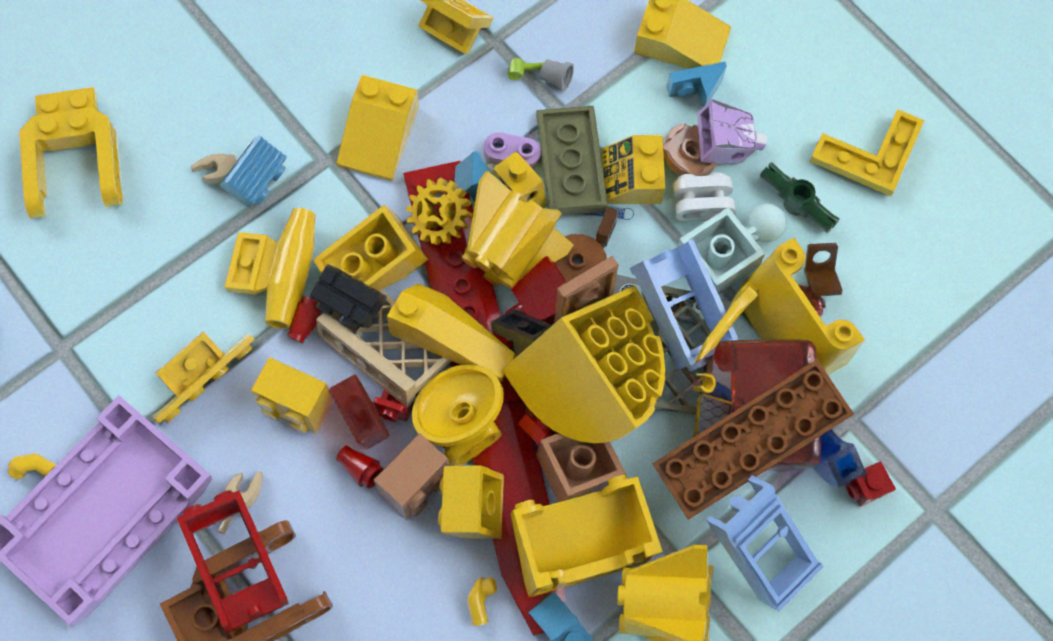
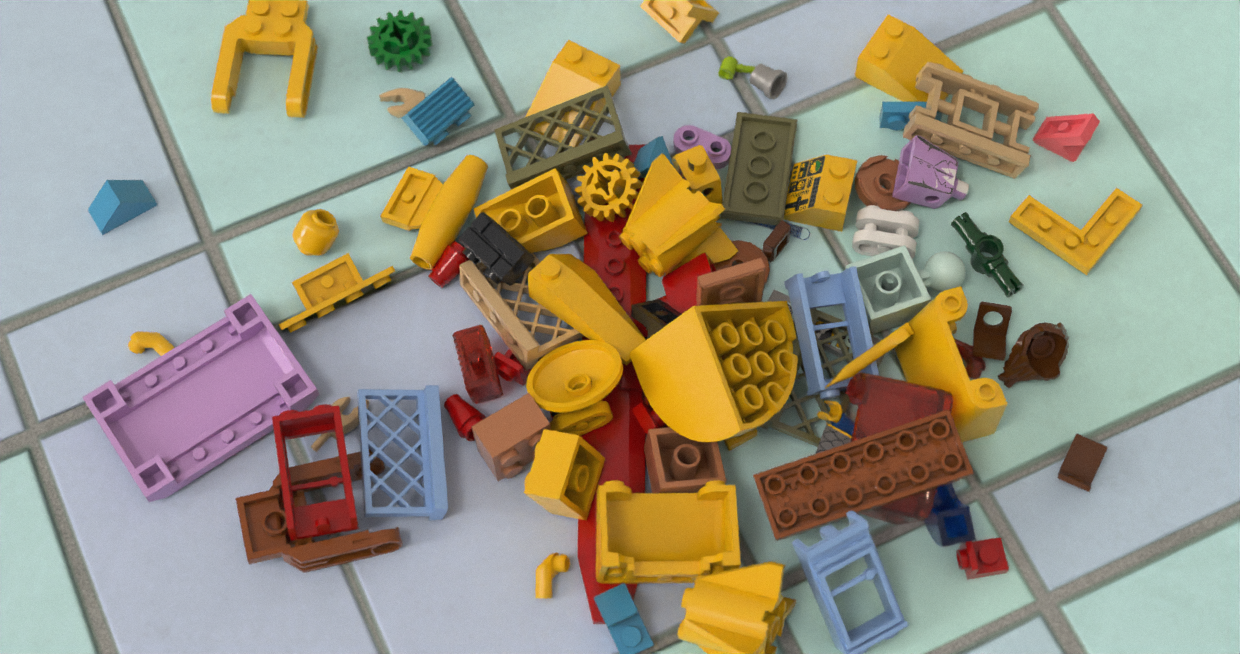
camera: 20 degrees right, 5 degrees down
yellow brick [251,357,334,434] -> none
none -> yellow head [292,209,339,256]
none -> light blue fence [357,385,448,520]
none -> green gear [367,10,433,72]
none -> olive fence [494,85,631,190]
none -> tan fence [902,62,1039,179]
none -> reddish brown hair [998,322,1069,388]
none -> coral slope [1033,113,1100,162]
none -> reddish brown bracket [1057,433,1107,492]

